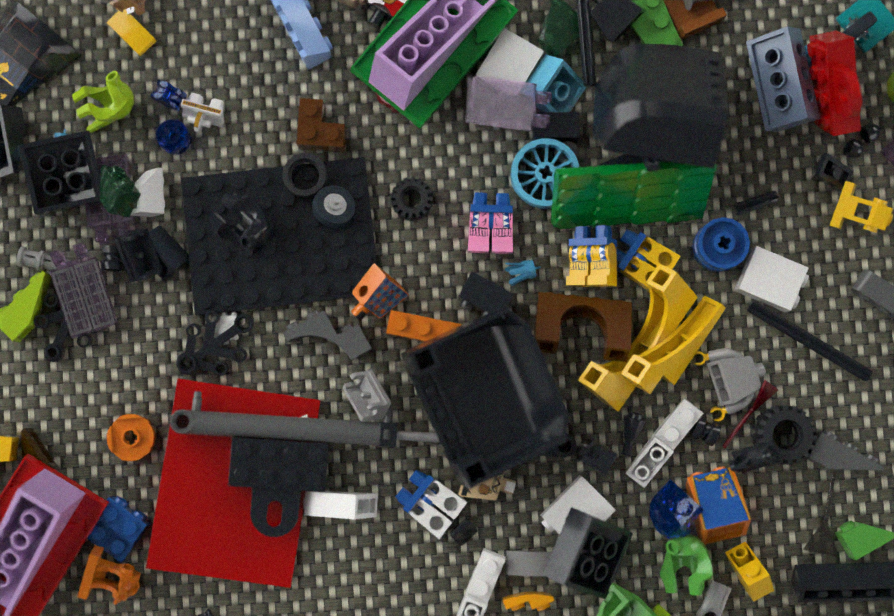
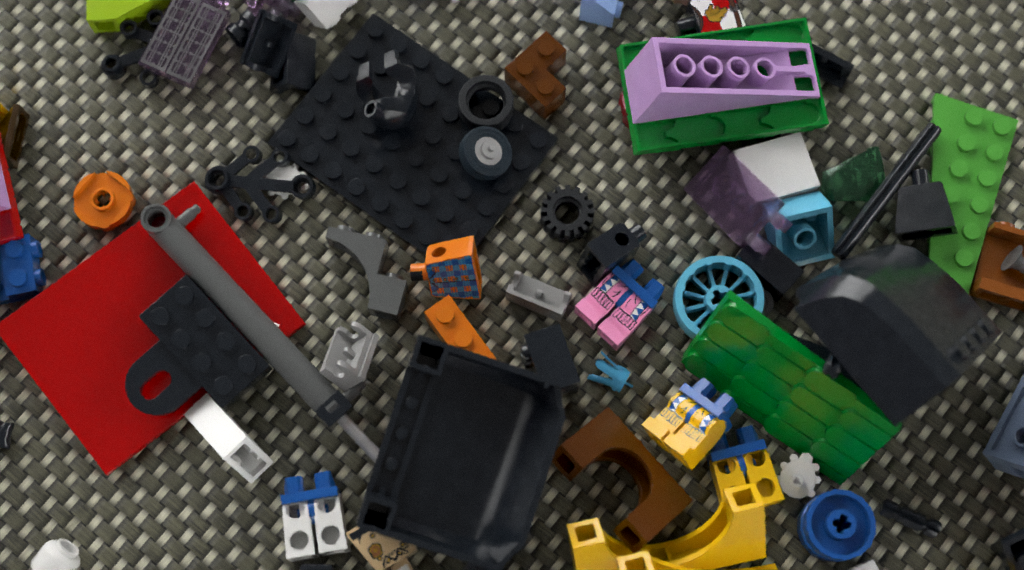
camera: 45 degrees right, 10 degrees down
none -> light grey hinge [506,270,572,322]
none -> black torso [576,223,647,288]
none -> white piece [776,453,821,499]

